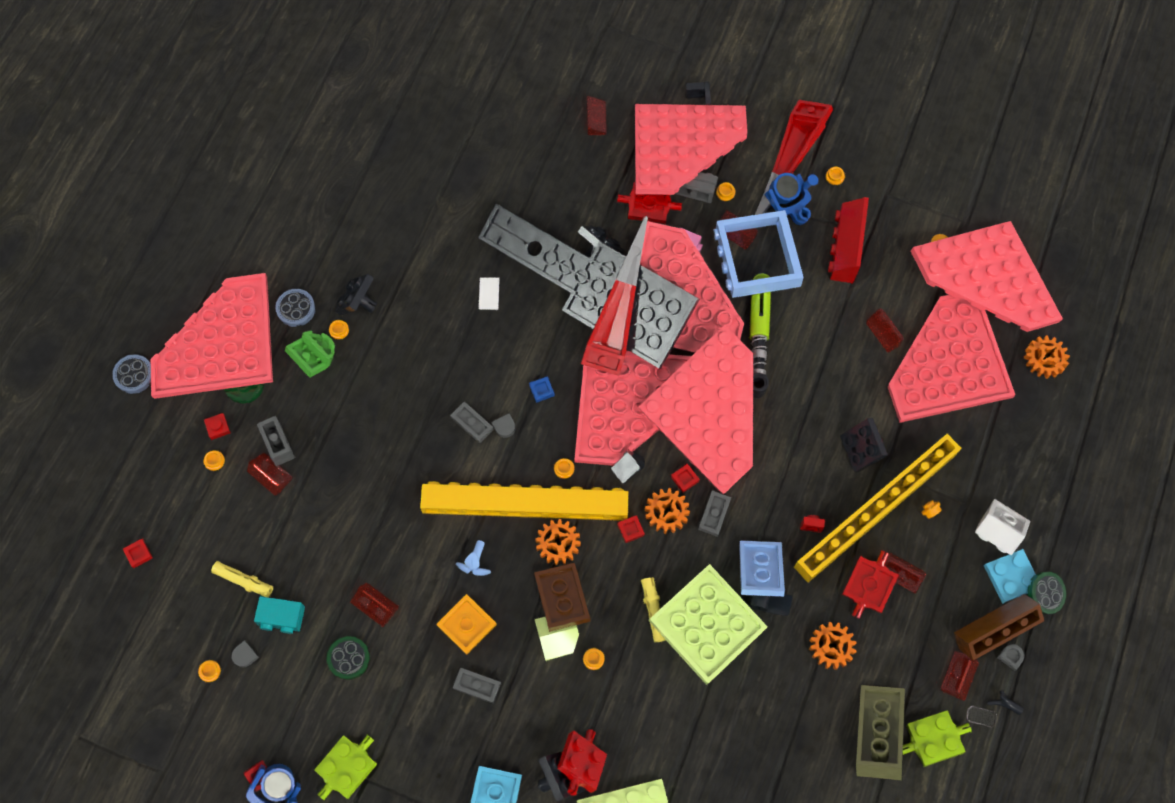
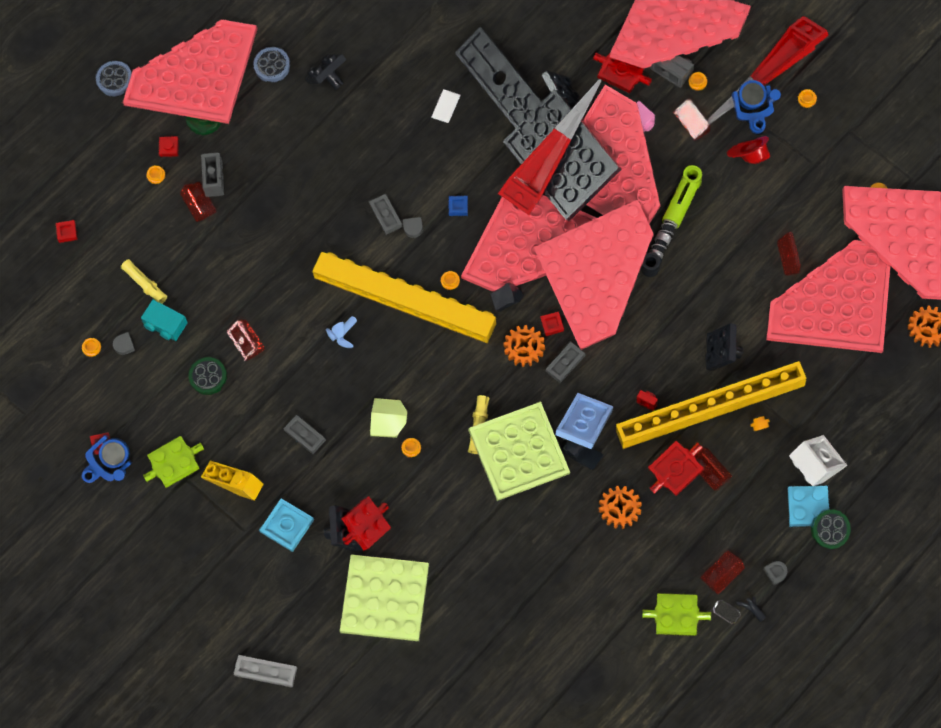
camera: 30 degrees right, 0 degrees up
bright green slope [285,331,335,377] -> none
light orange plate [329,320,349,339] -> none
light orange plate [436,594,497,655] -> none
reddish brown plate [534,563,591,632] -> none
orange gear [536,519,581,565] -> none
red plate [617,515,645,543] -> none
light blue window [713,210,804,298] -> none
red slope [828,197,869,283] -> none
olive slope [856,685,905,780] -> none
reddish brown brick [954,594,1044,660] -> none
none -> yellow slope [201,461,263,501]
none -> red piece [727,136,770,164]

